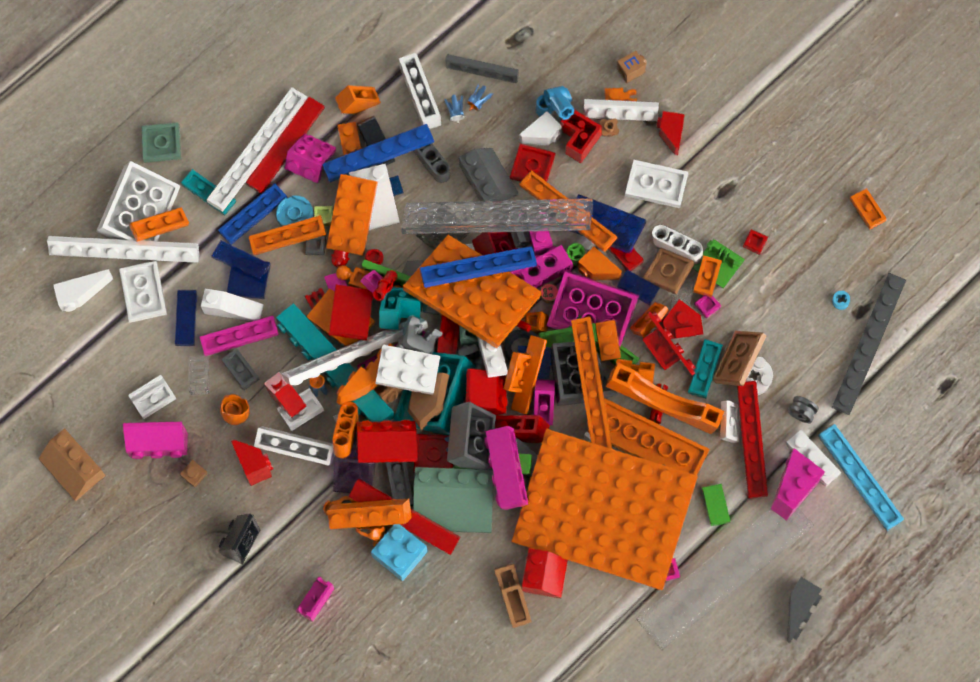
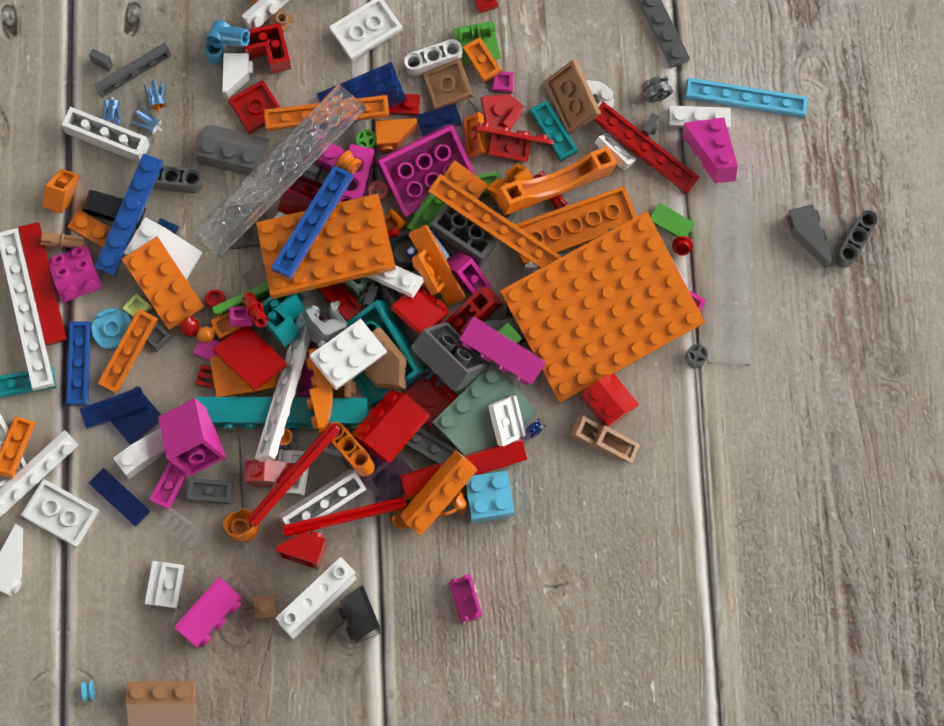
camera: 60 degrees left, 5 degrees up
none -> medium nougat axle [40,232,84,249]
none -> medium azure bush [81,680,95,701]
none -> dark grey tile [89,49,113,72]
none -> flat silver piece [102,97,122,126]
none -> dark pink slope [158,398,226,476]
none -> red axle [247,422,340,527]
none -> white fence [276,557,357,640]
none -> red axle [282,497,407,537]
none -> orange wheel [335,150,362,174]
none -> white plate [488,395,526,446]
none -> clear blue bush [525,418,546,439]
none -> dark grey plate [642,113,660,137]
none -> red plate [672,236,693,256]
none -> dark grey wheel [685,344,708,368]
none -> dark grey beam [836,210,878,268]

